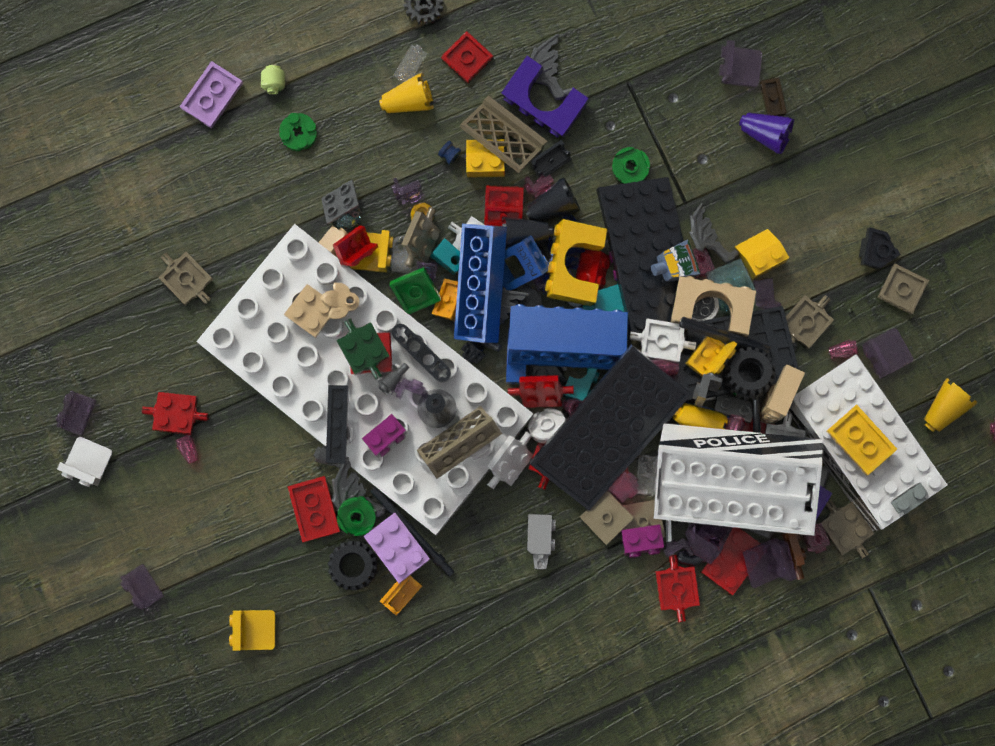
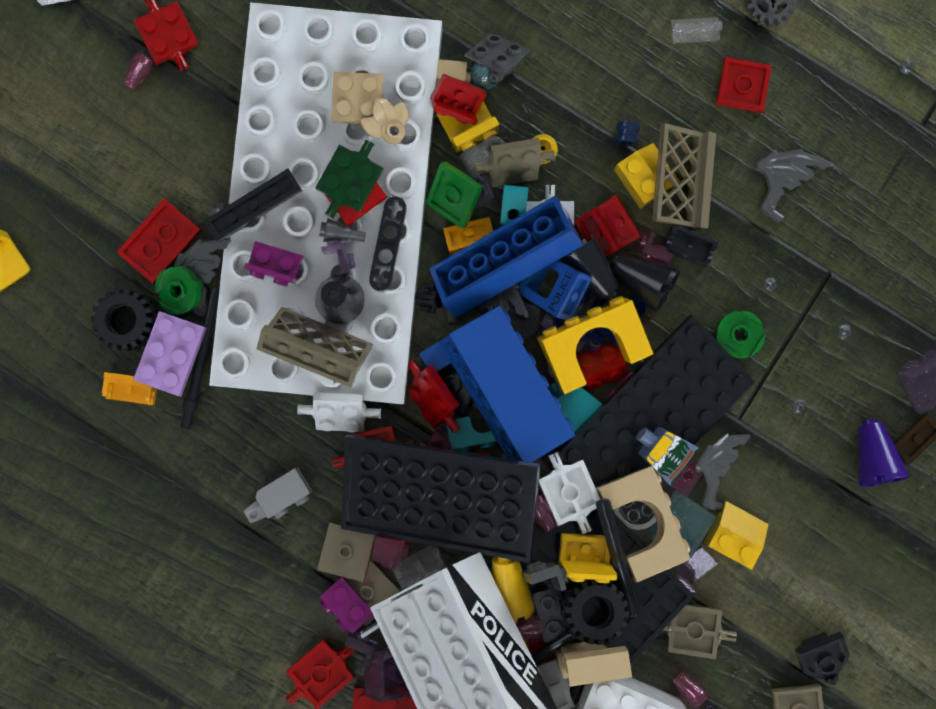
camera: 55 degrees right, 5 degrees up
yellow cone [379,73,434,113] -> none
clear purple bracket [391,178,423,204] -> none
dark purple arch [501,56,590,138] -> none
white tile [528,408,566,443] -> none
black arm [677,550,707,567] -> none

